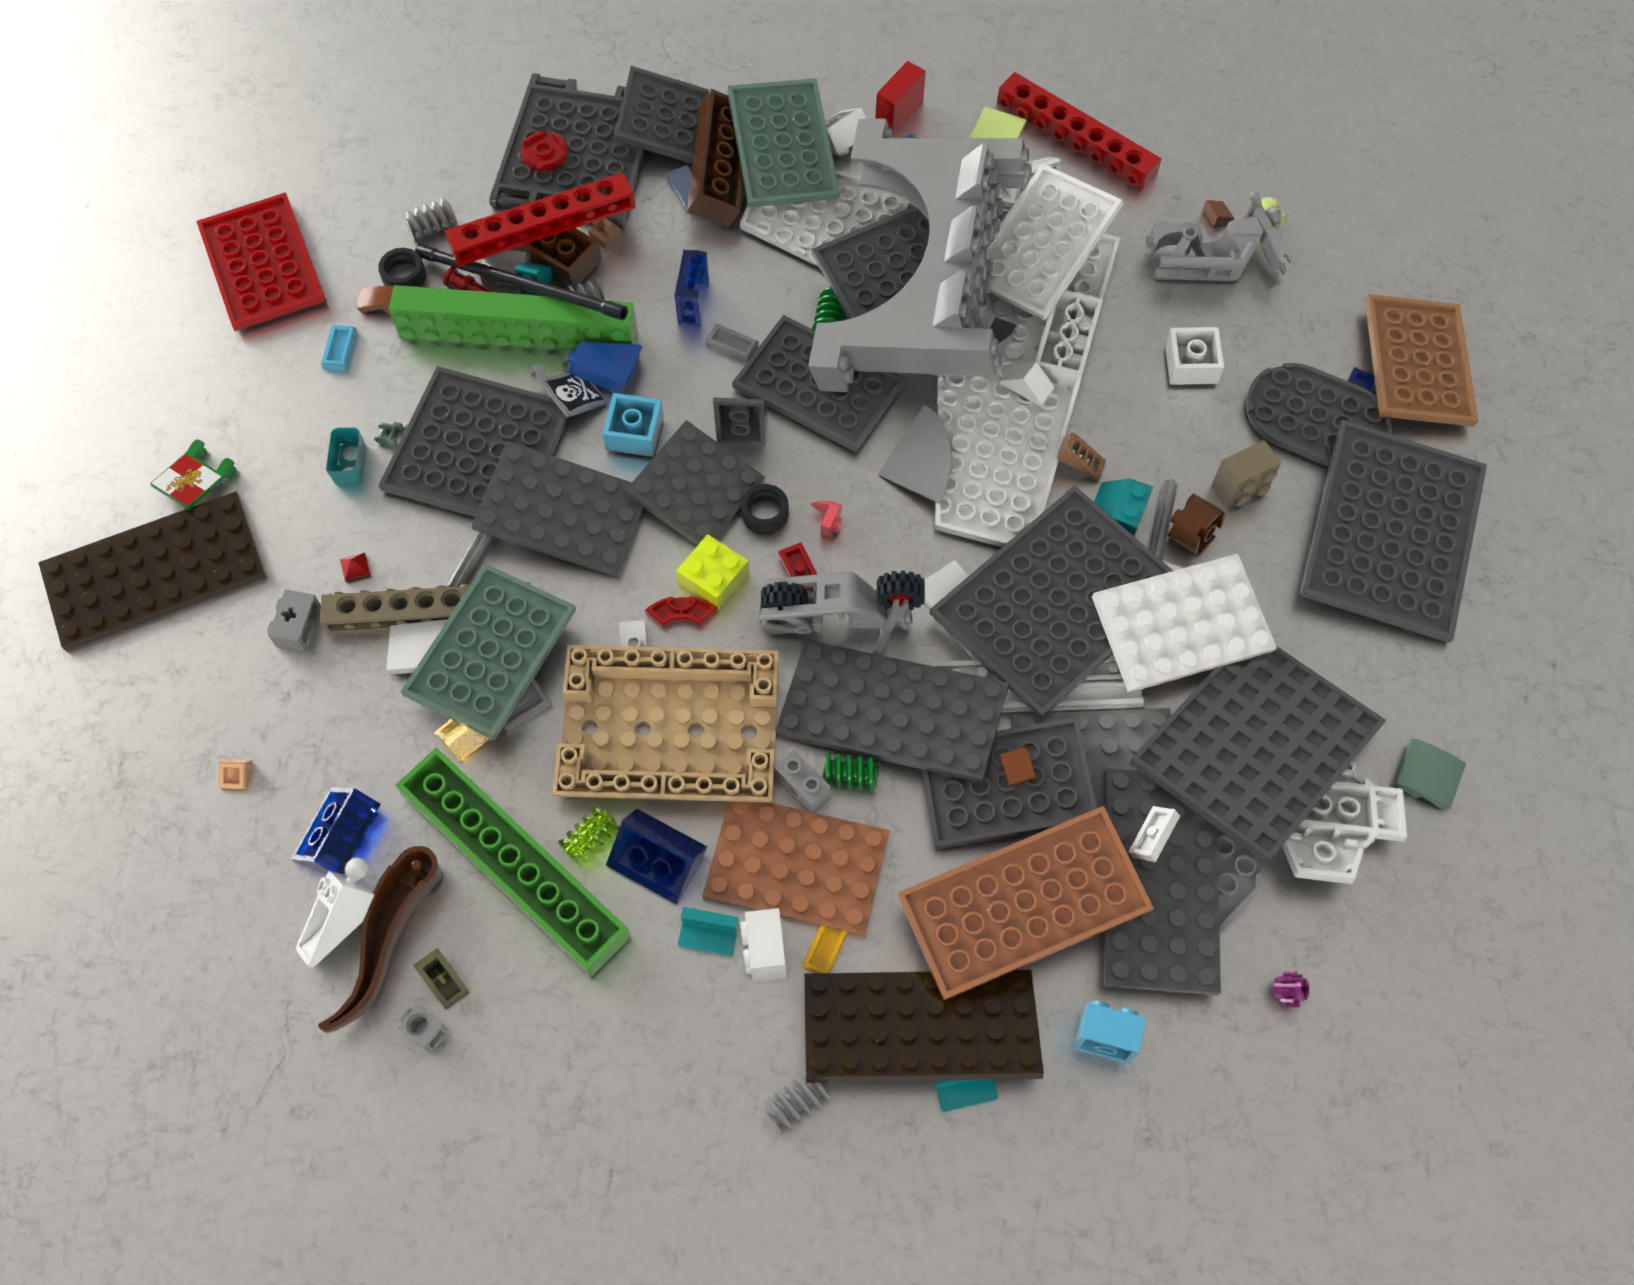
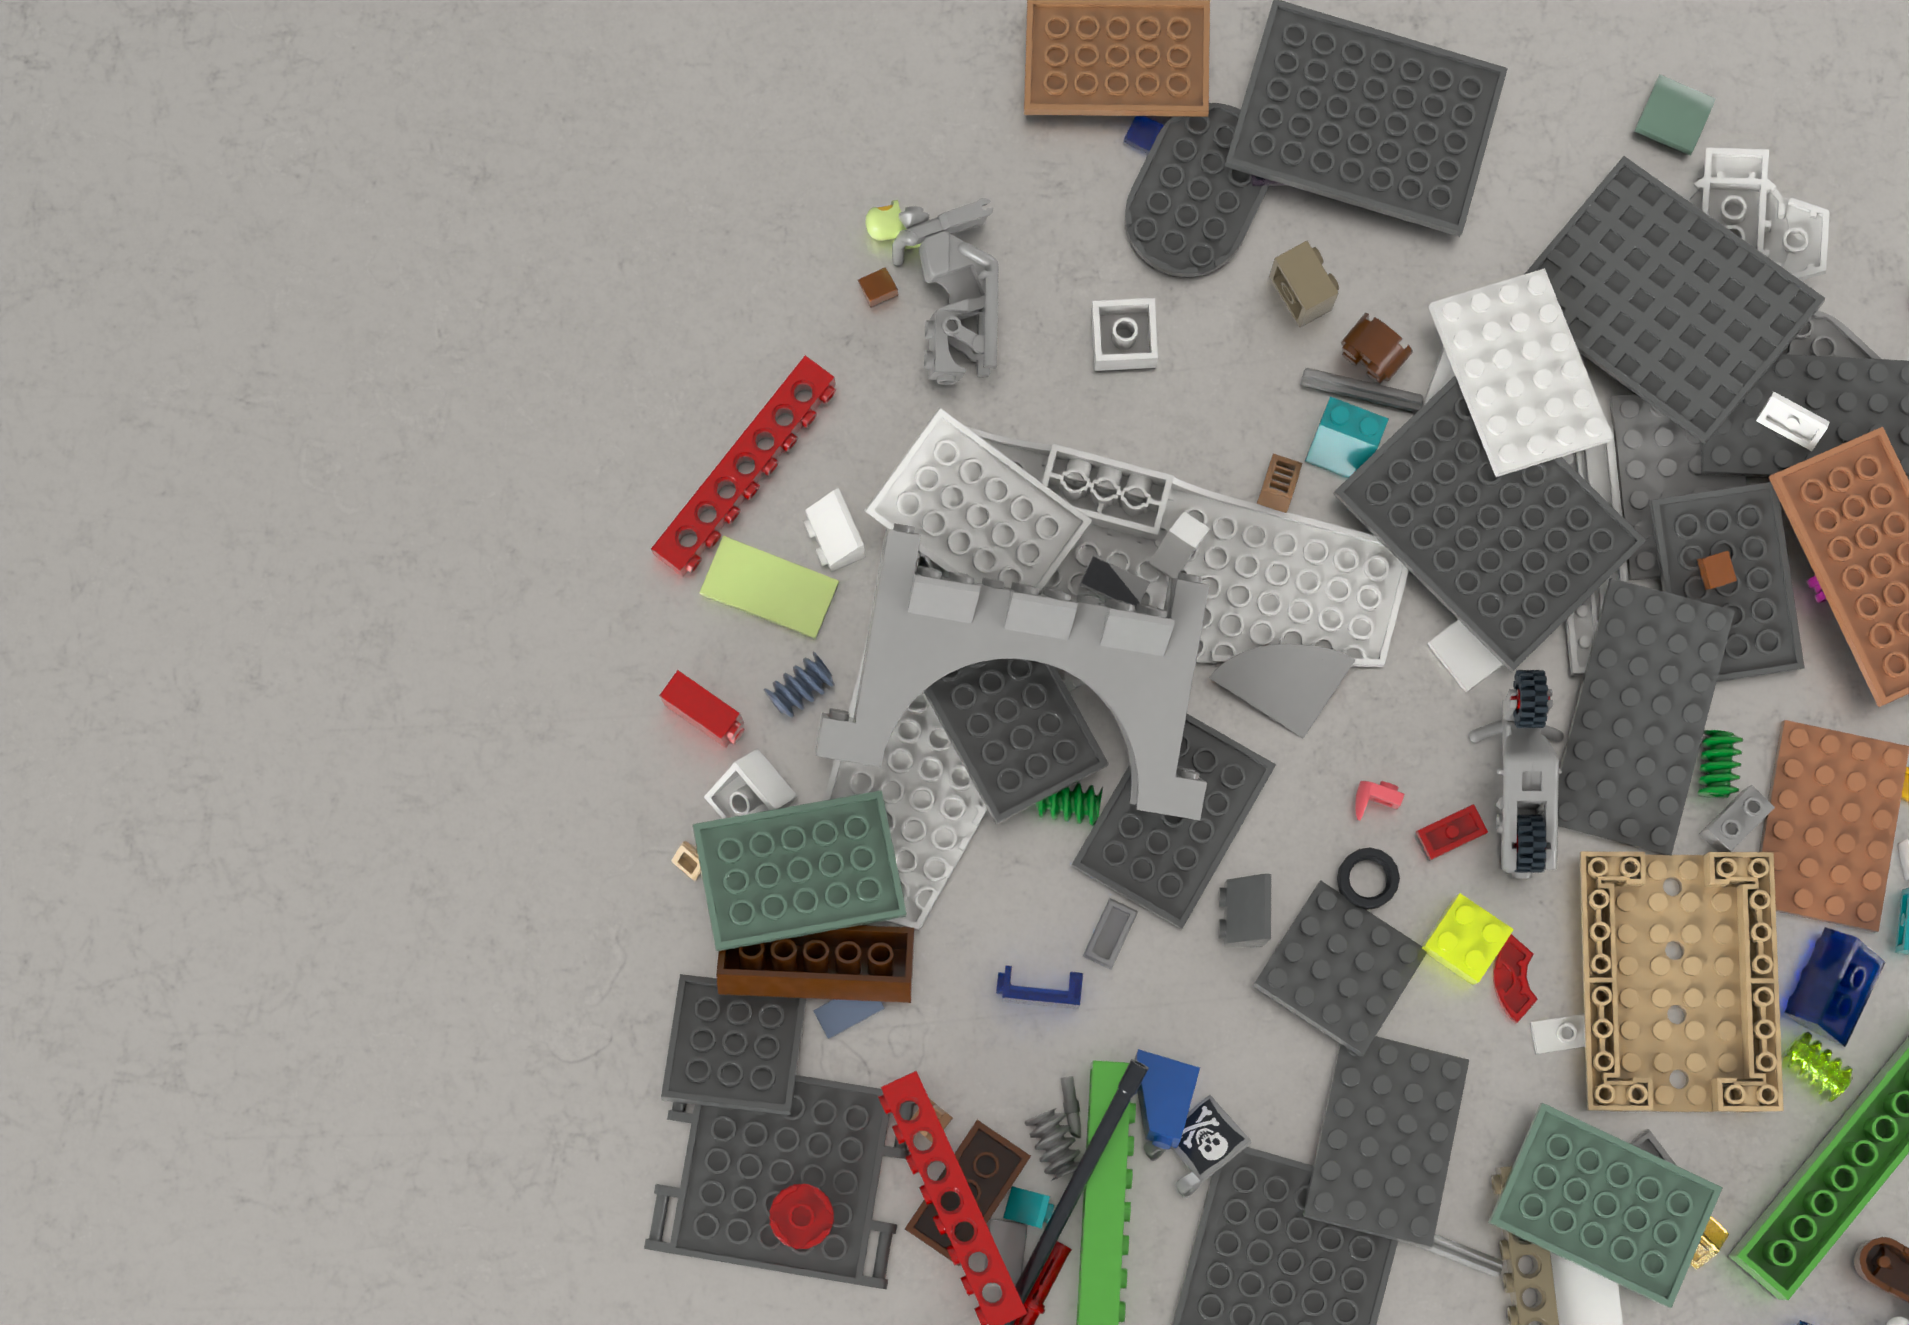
camera: 90 degrees left, 15 degrees up
medium azure brick [602,393,664,457] -> none

